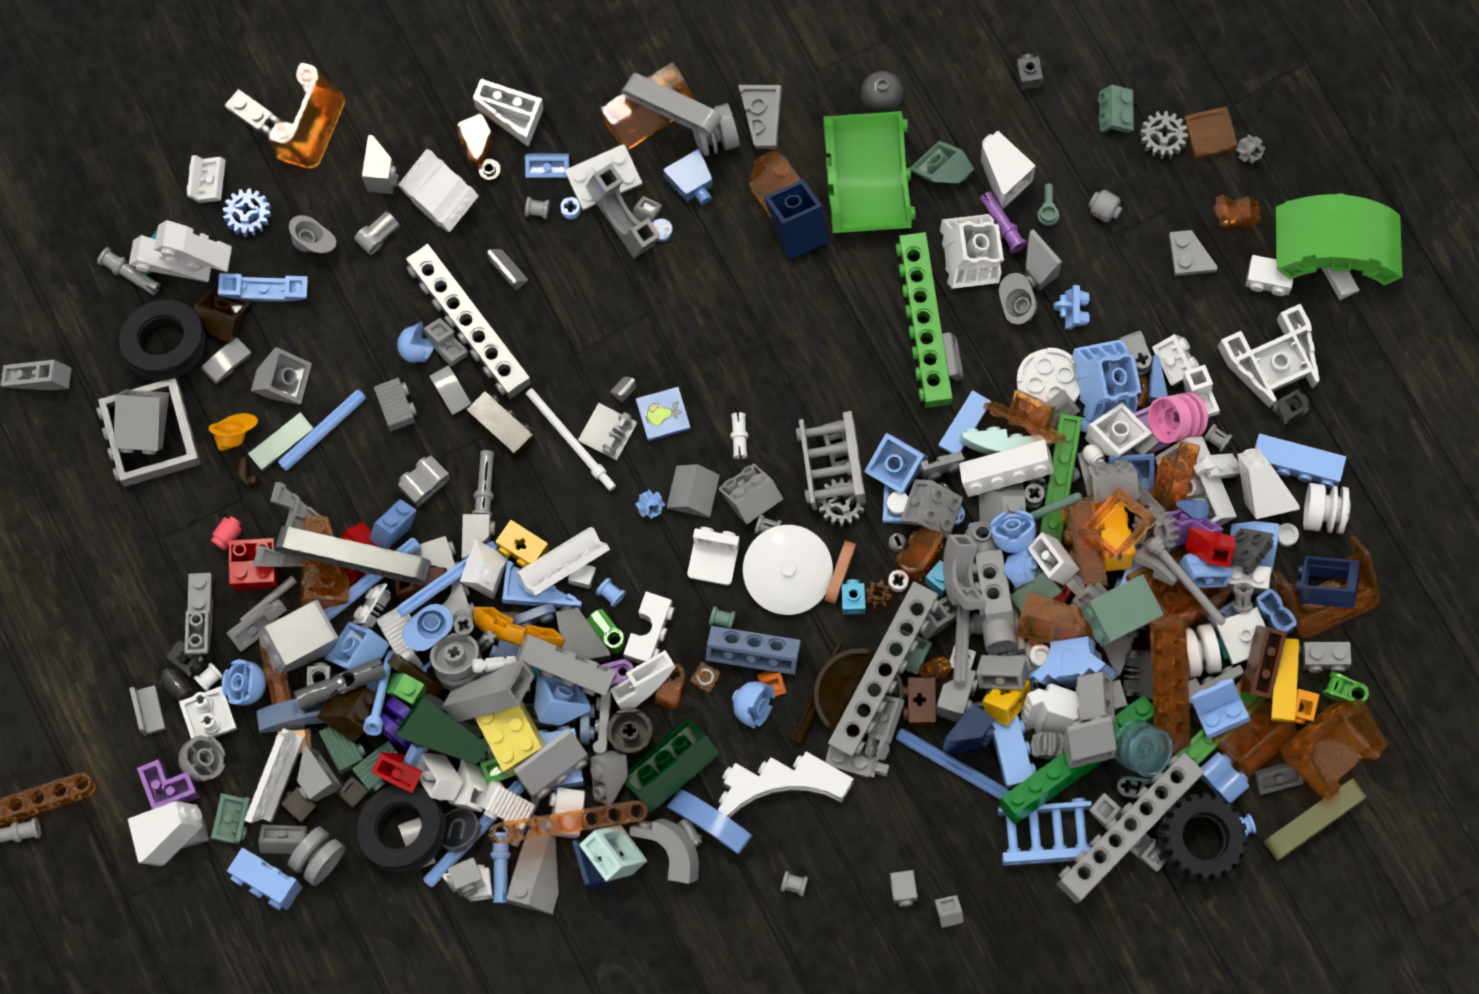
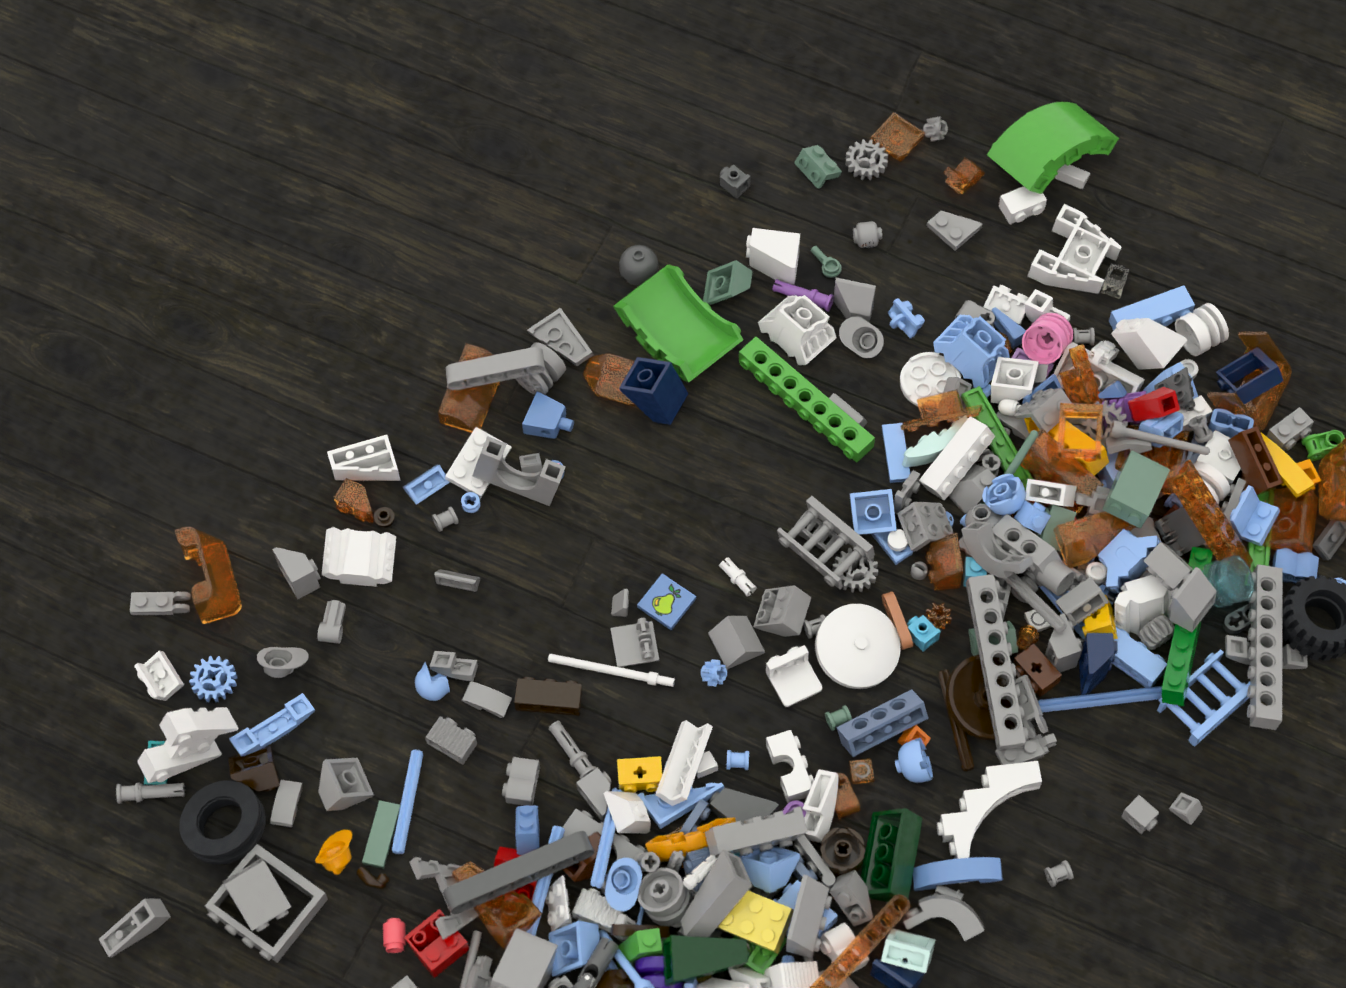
camera: 40 degrees left, 10 degrees down
brick [406,244,531,399] -> none
bright green piece [587,609,625,654] -> none
white bush [888,570,909,592] -> none

